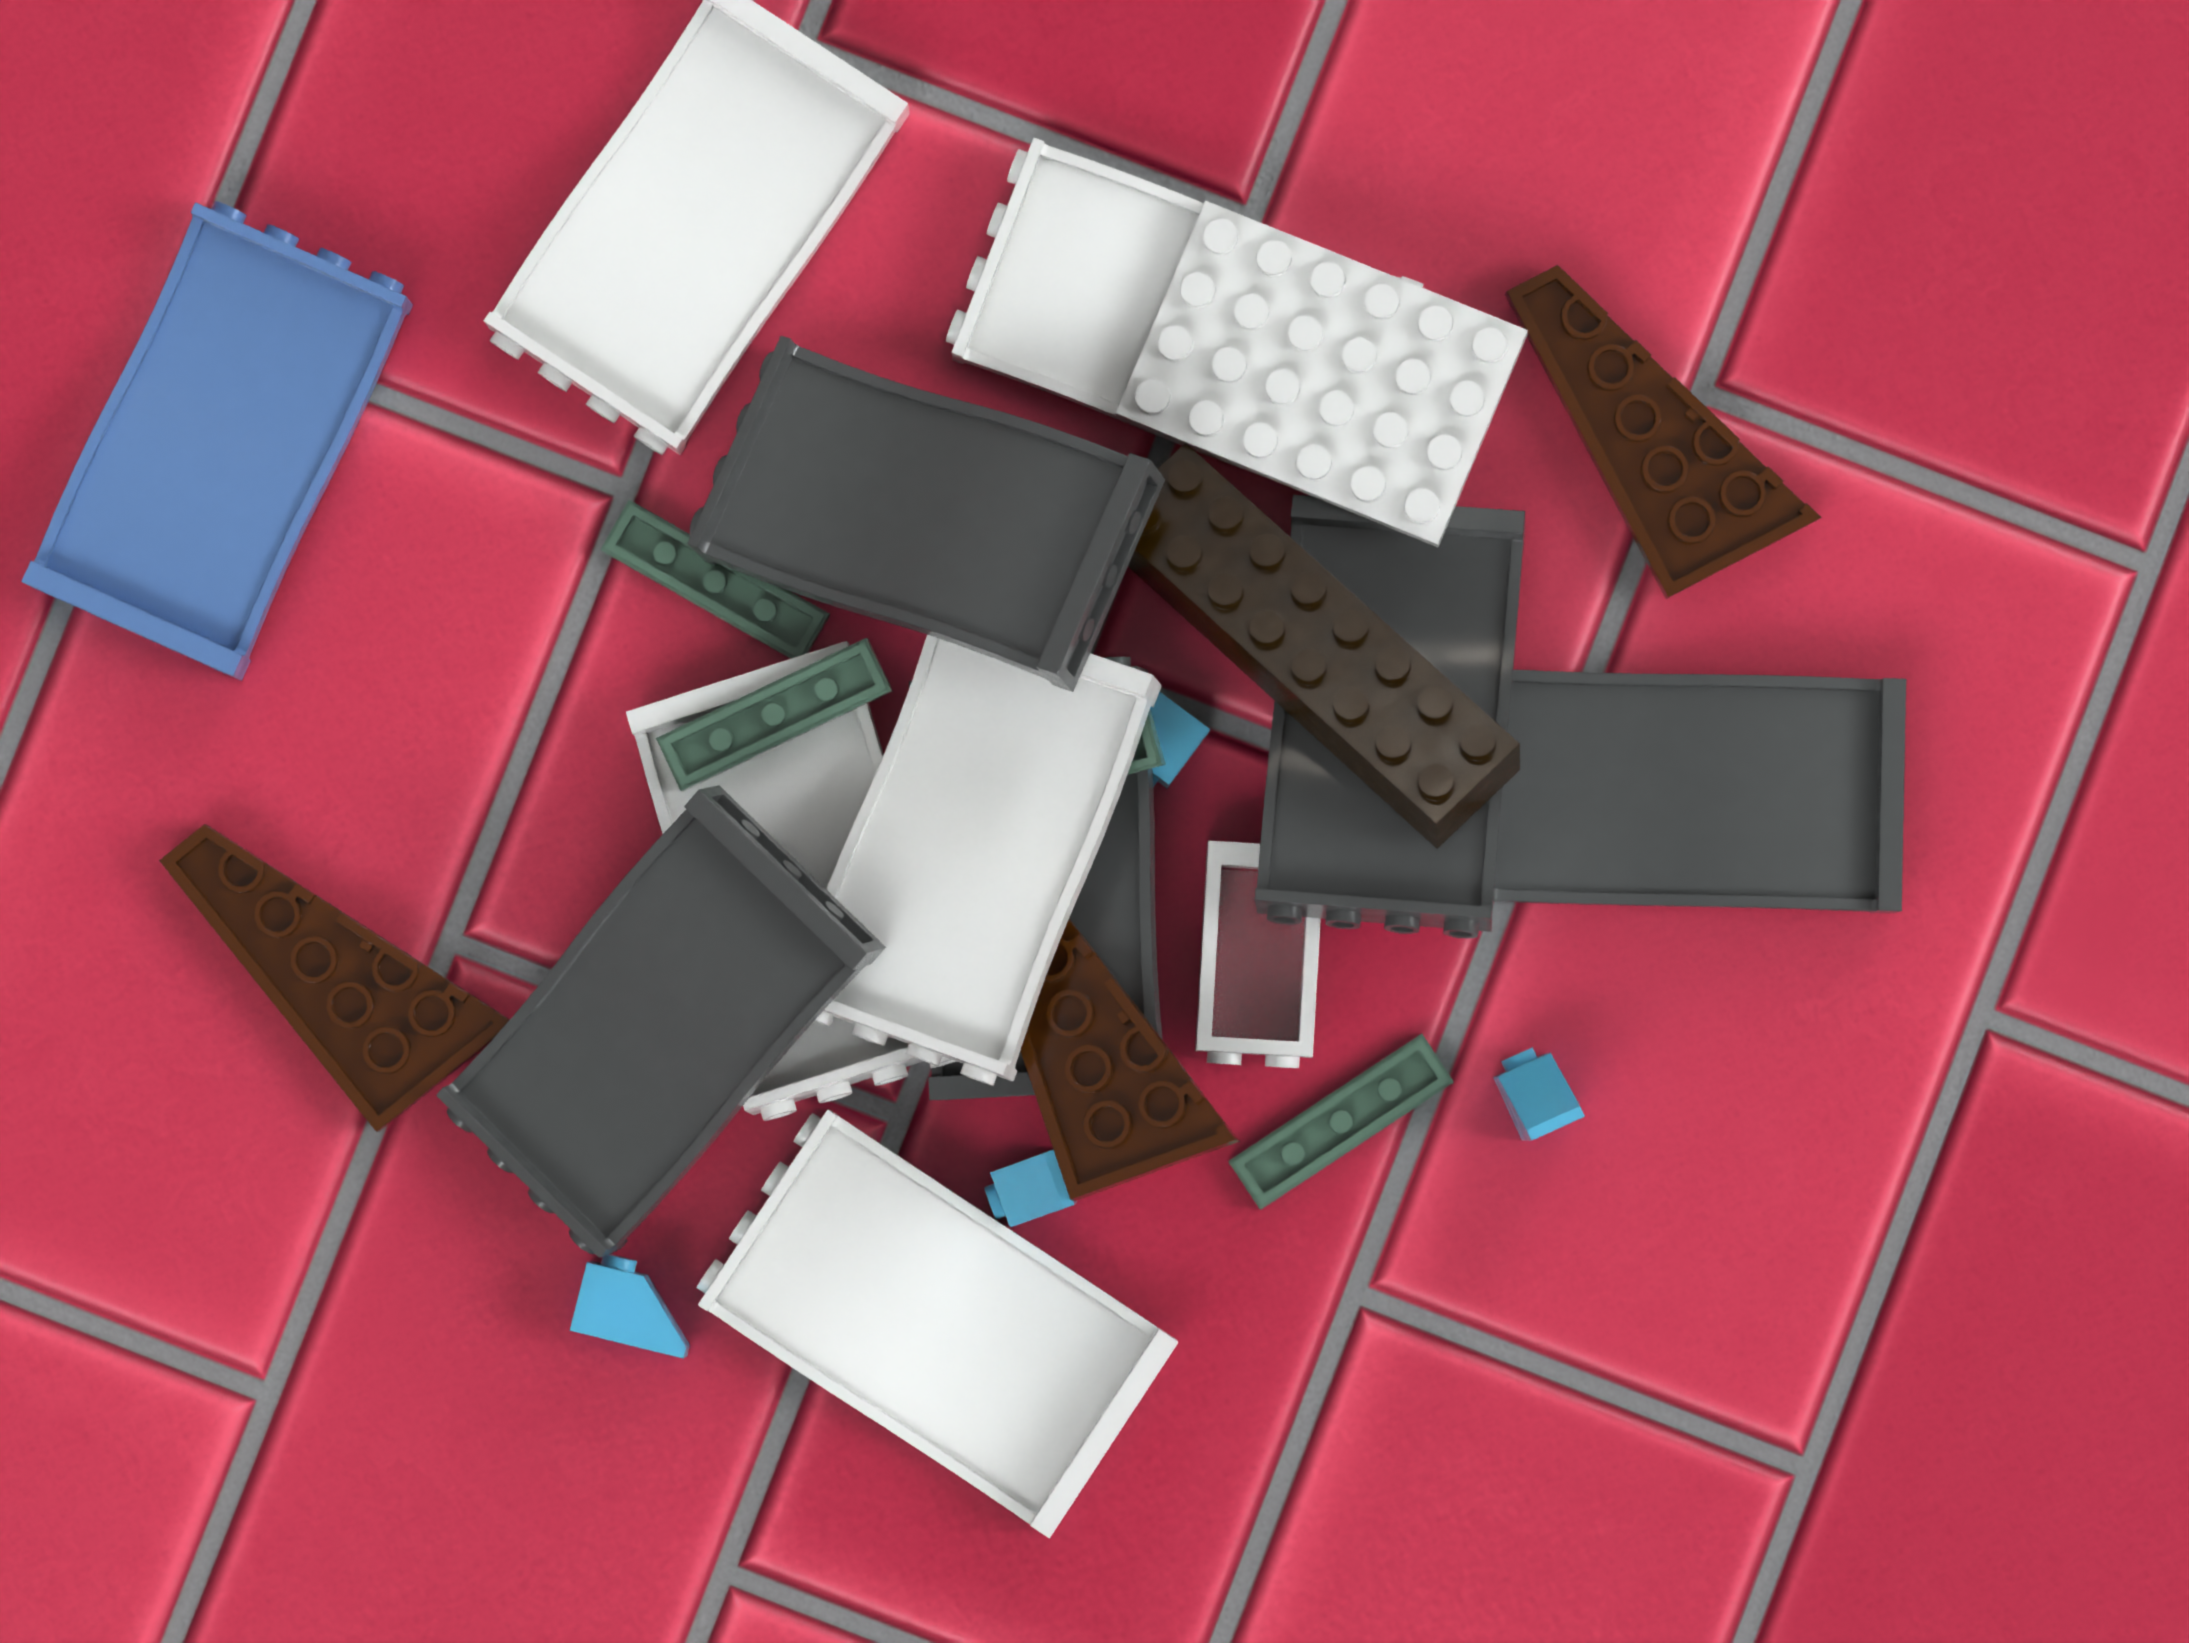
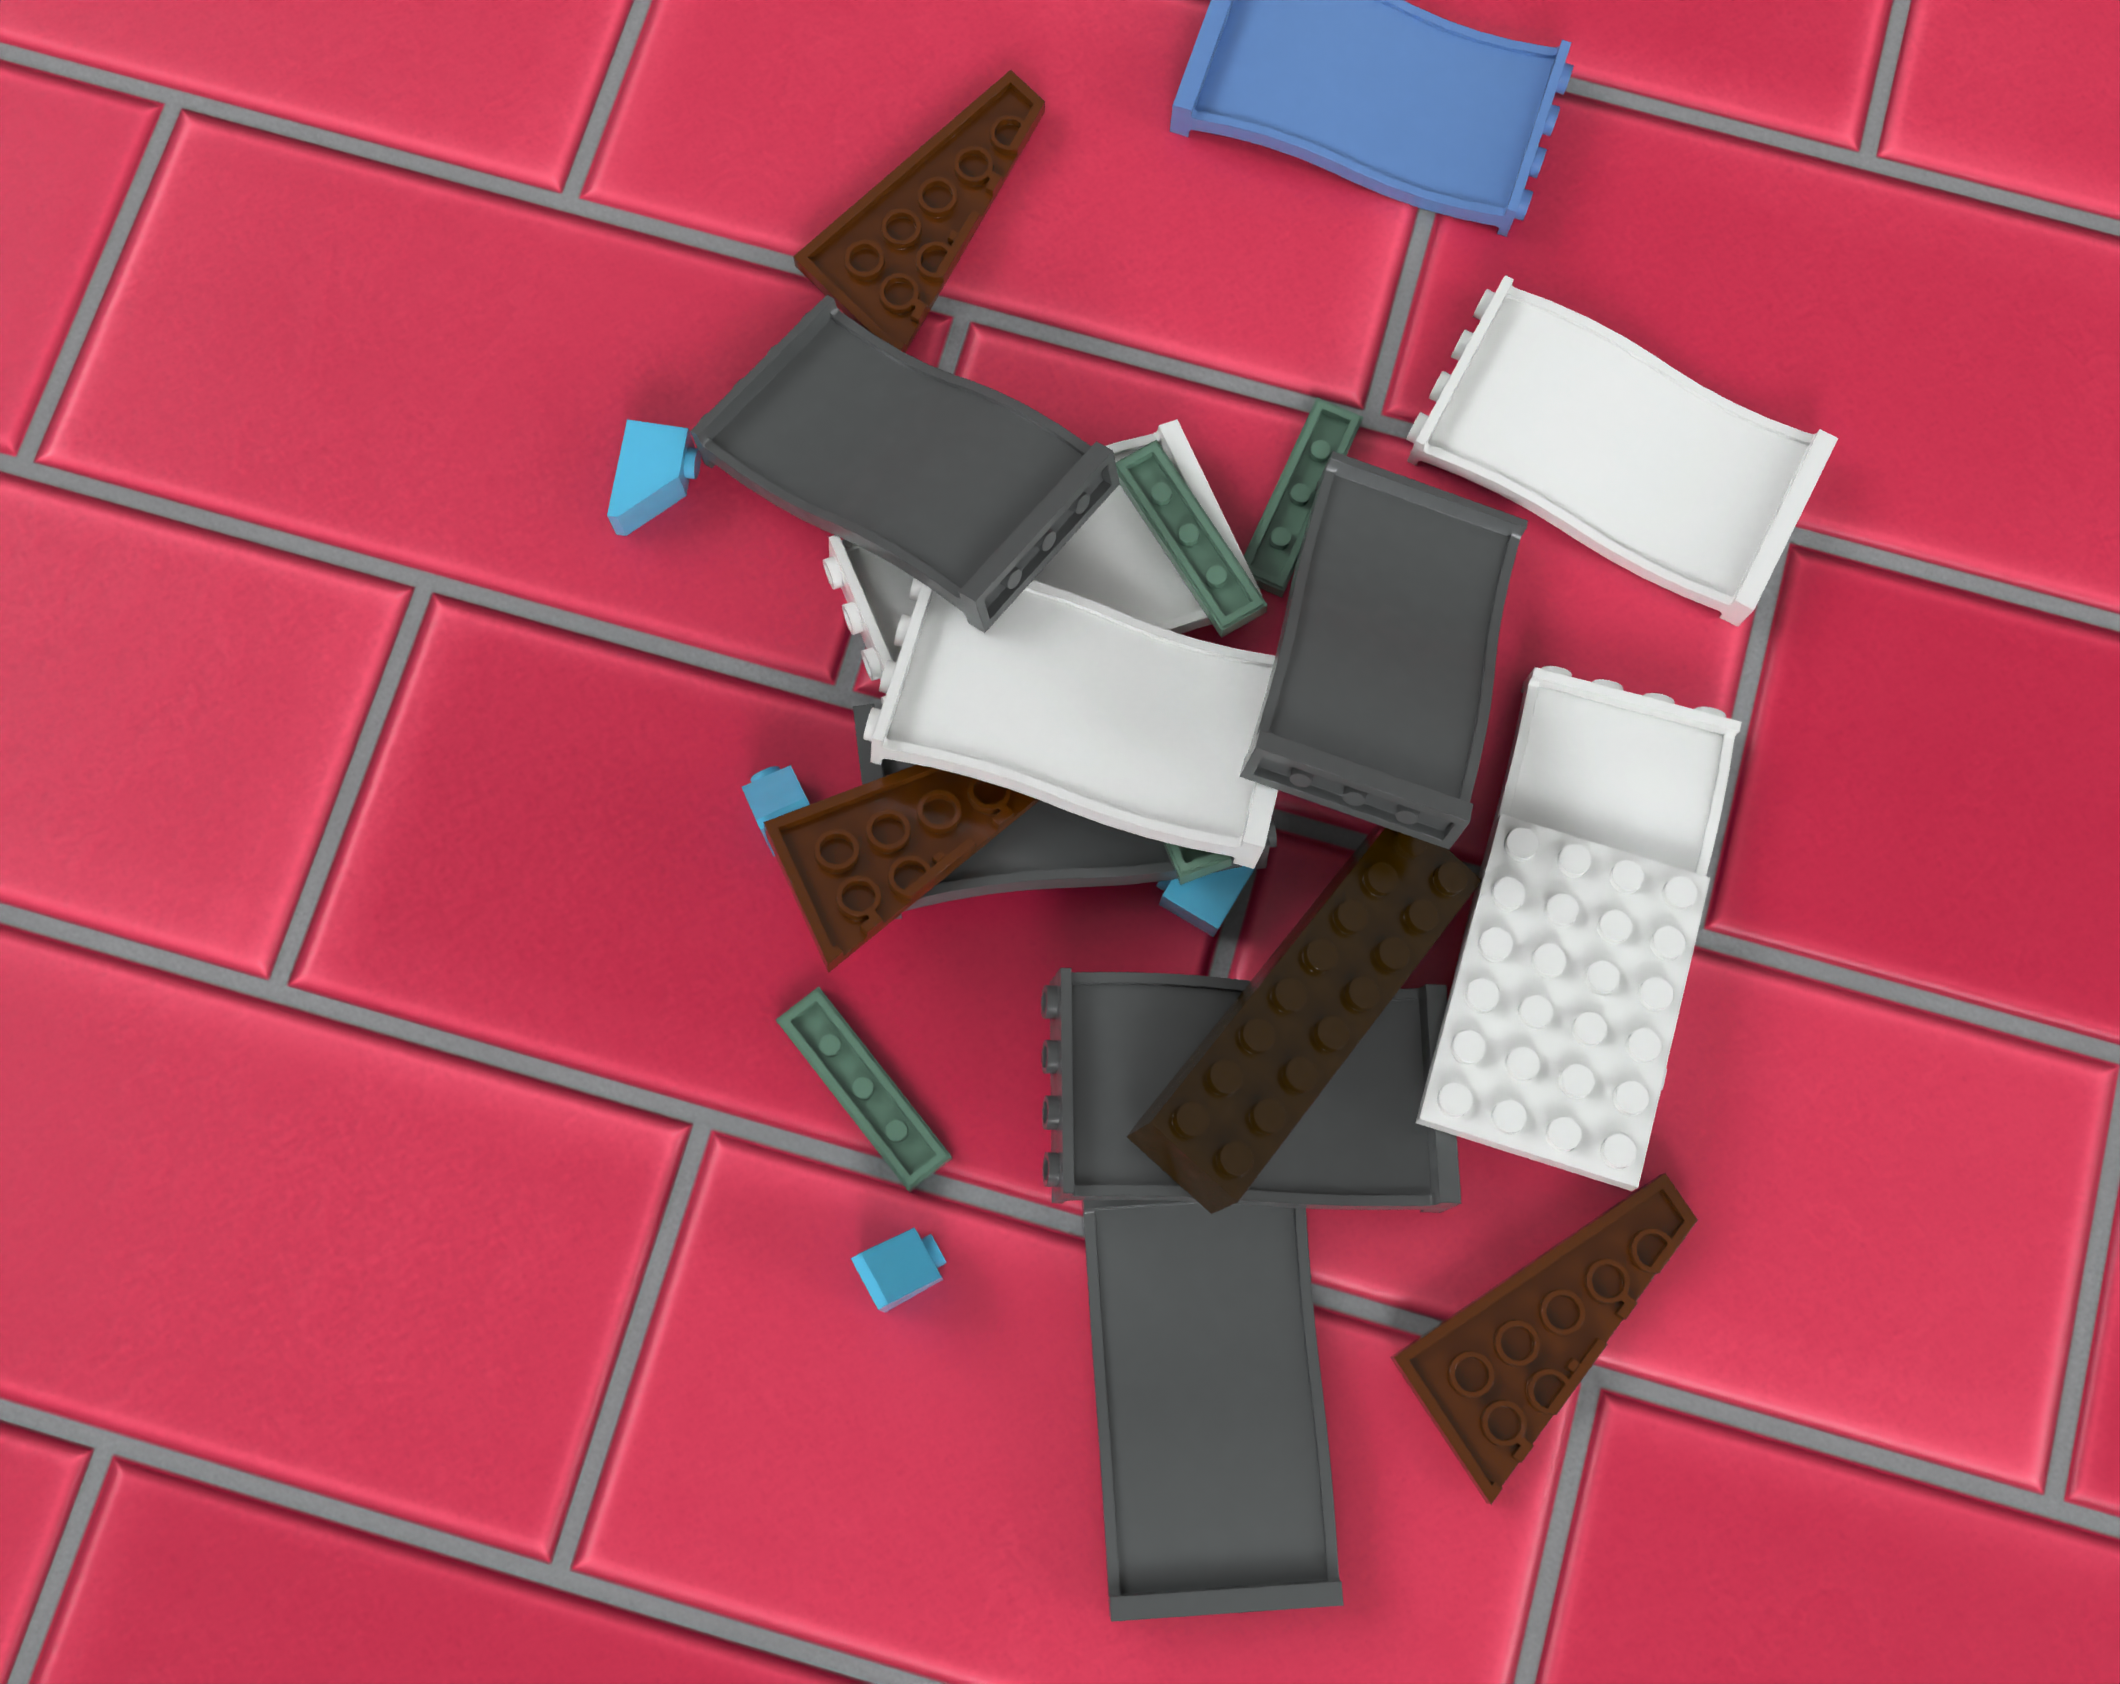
camera: 85 degrees right, 10 degrees down
white panel [696,1109,1178,1539] -> none
window [1195,841,1321,1068] -> none

